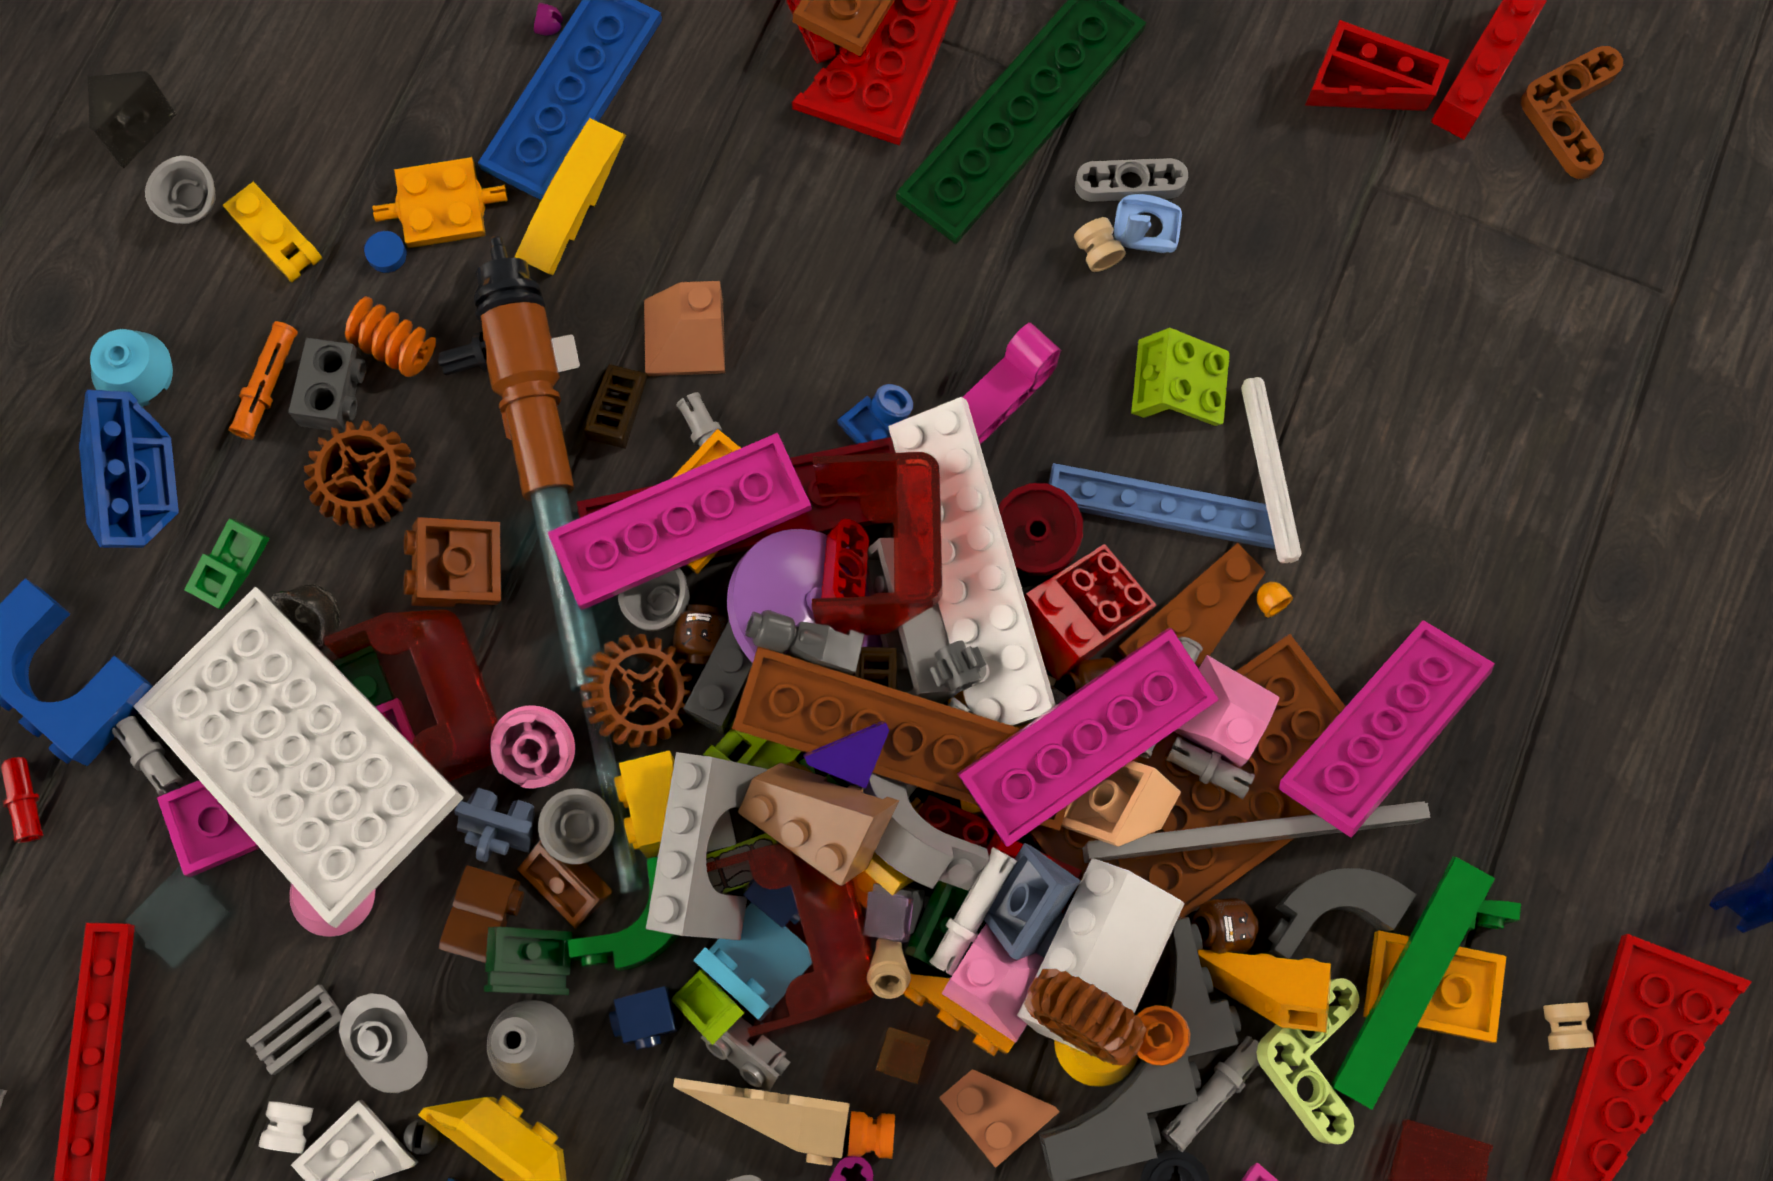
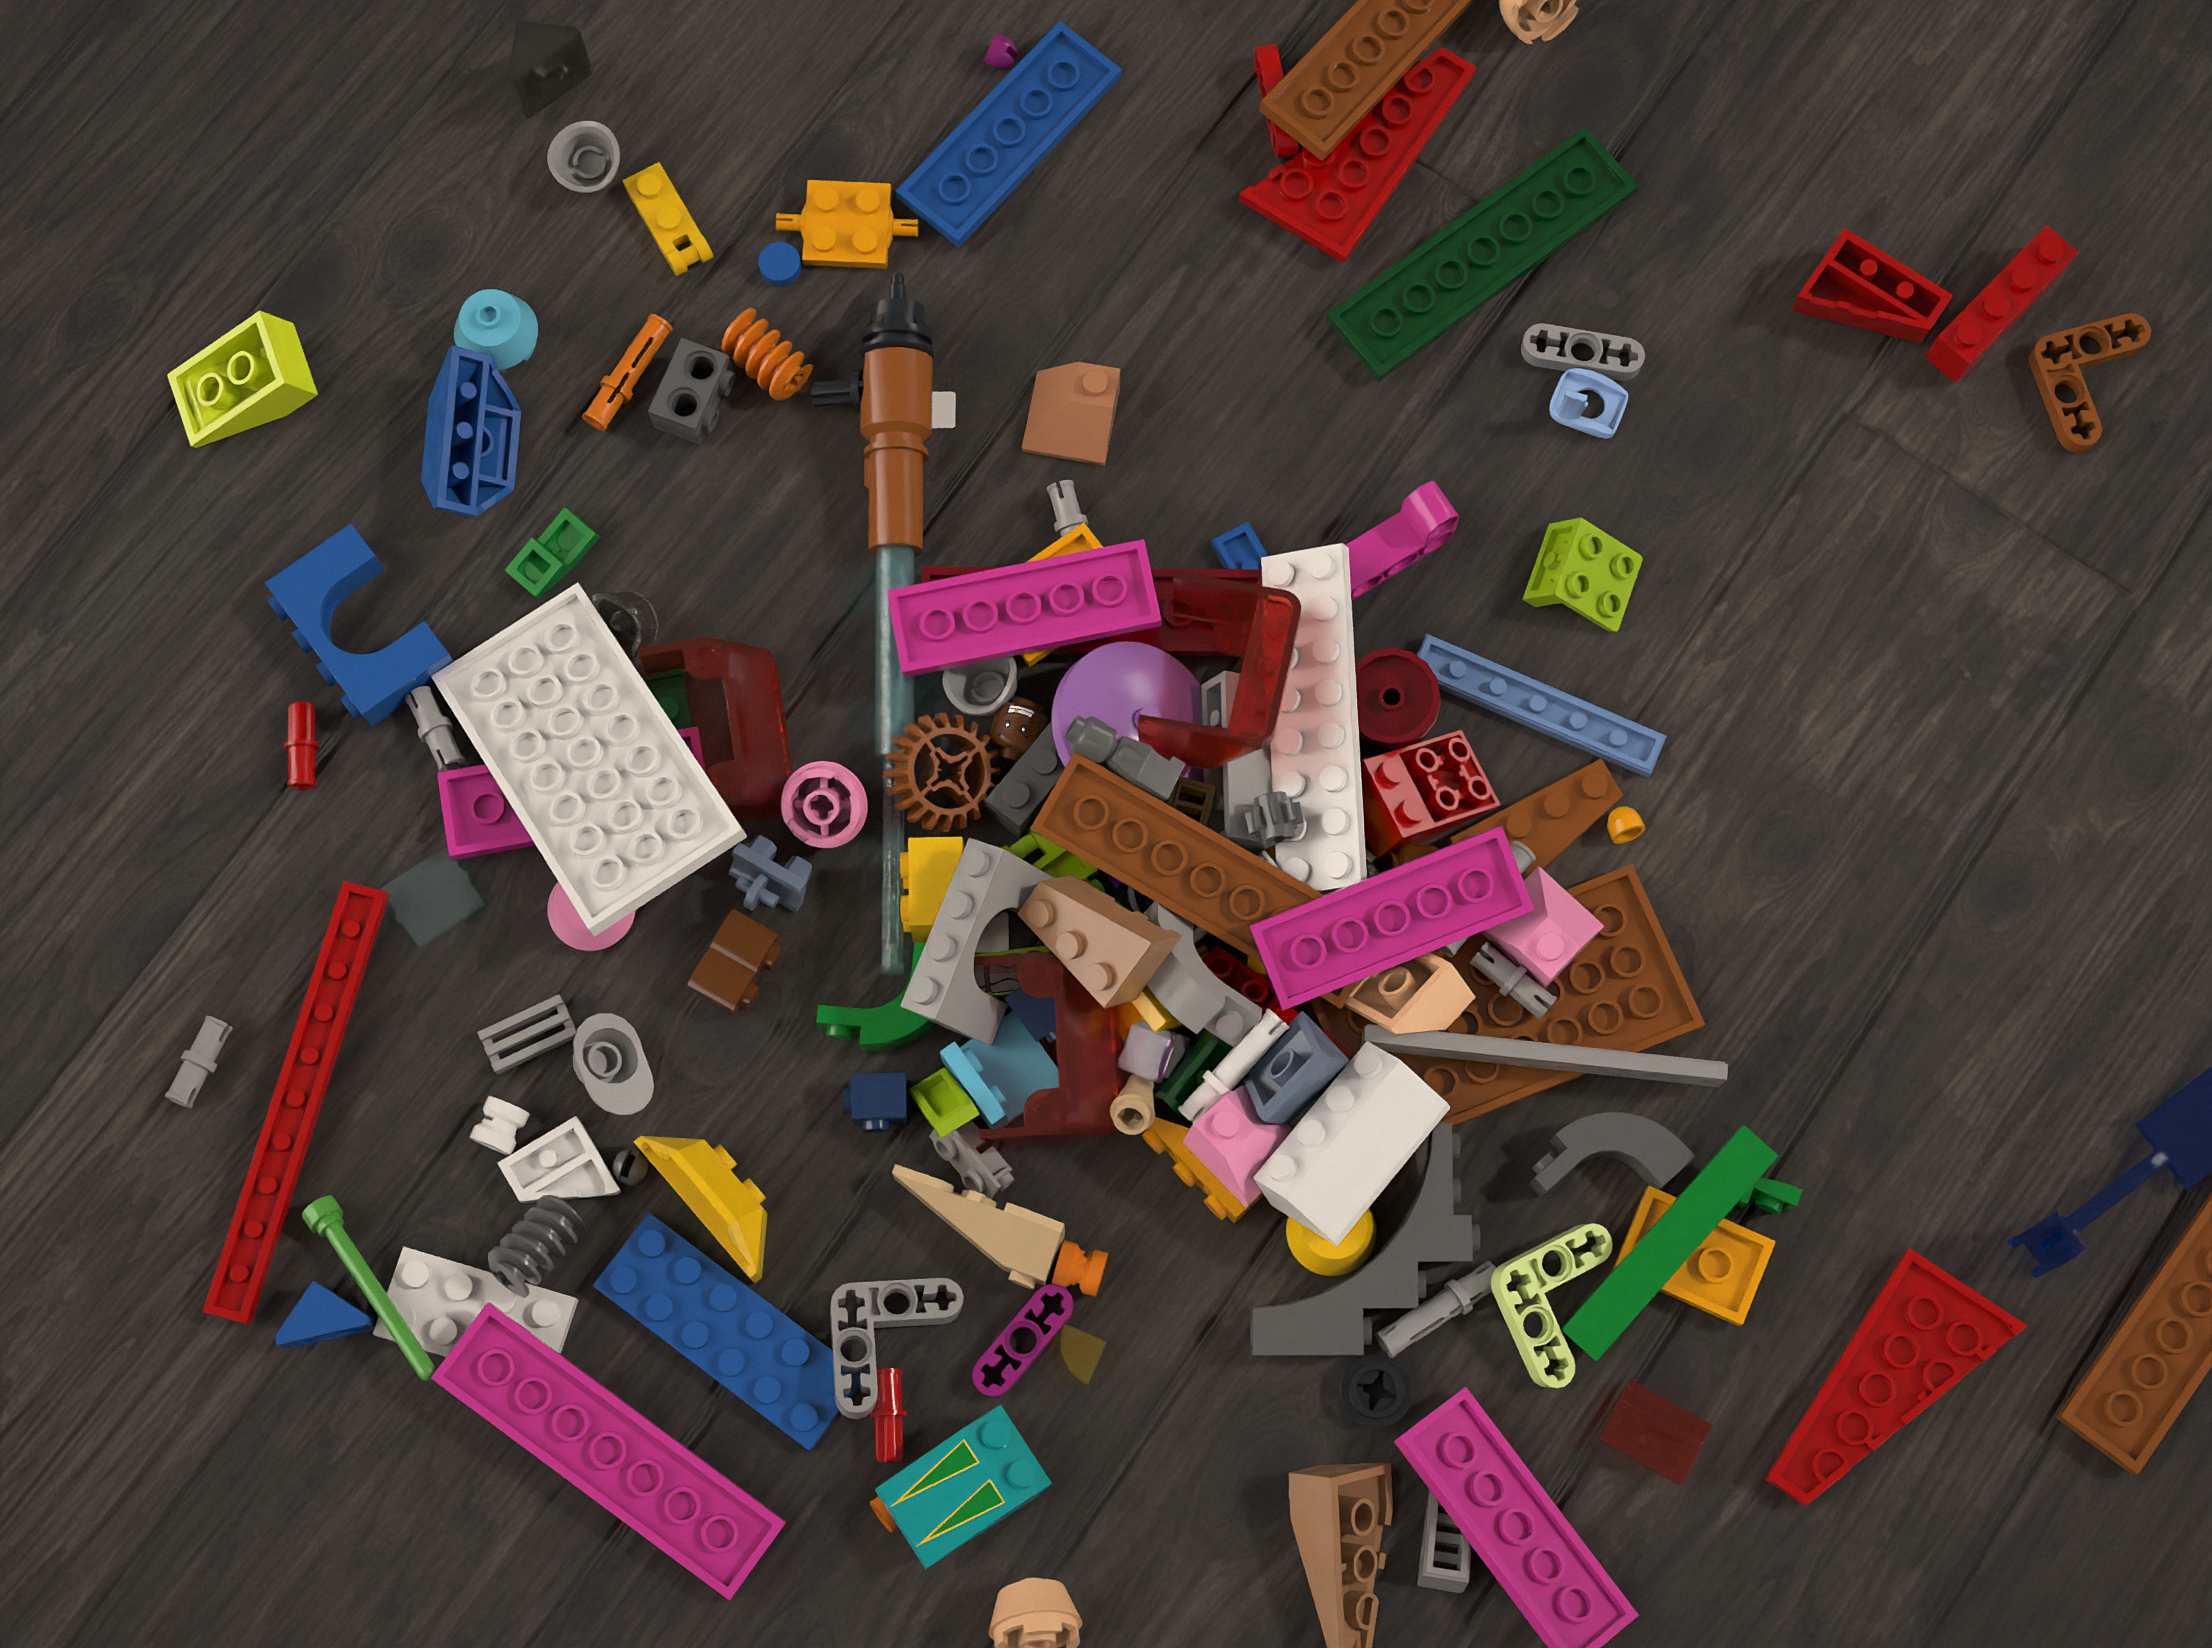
camera: 15 degrees right, 0 degrees up
dark orange gear [304,420,417,530] -> none
dark orange plate [403,517,501,607] -> none
dark green plate [484,927,572,995] -> none
light grey cone [487,1000,575,1089] -> none
yellow slope [515,118,626,275] -> none
dark orange slope [517,840,612,929] -> none
light grey helmet [538,788,614,864] -> none
dark brown slope [584,364,648,449] -> none
dark purple slope [803,721,889,788] -> none
red beam [821,519,869,622] -> none
blue tile [871,384,913,425] -> none
clear orange panel [876,1027,931,1084] -> none
nougat wing [939,1069,1059,1168] -> none
dark orange gear [1024,969,1147,1066] -> none
tan wheel [1074,217,1126,272] -> none
orange wheel [1136,1005,1191,1066] -> none
reddish brown head [1192,898,1258,954] -> none
light orange slope [1198,949,1331,1033] -> none
white axle [1241,377,1302,563] -> none
dark pink plate [1279,620,1495,838] -> none
tan wheel [1543,1002,1595,1050] -> none

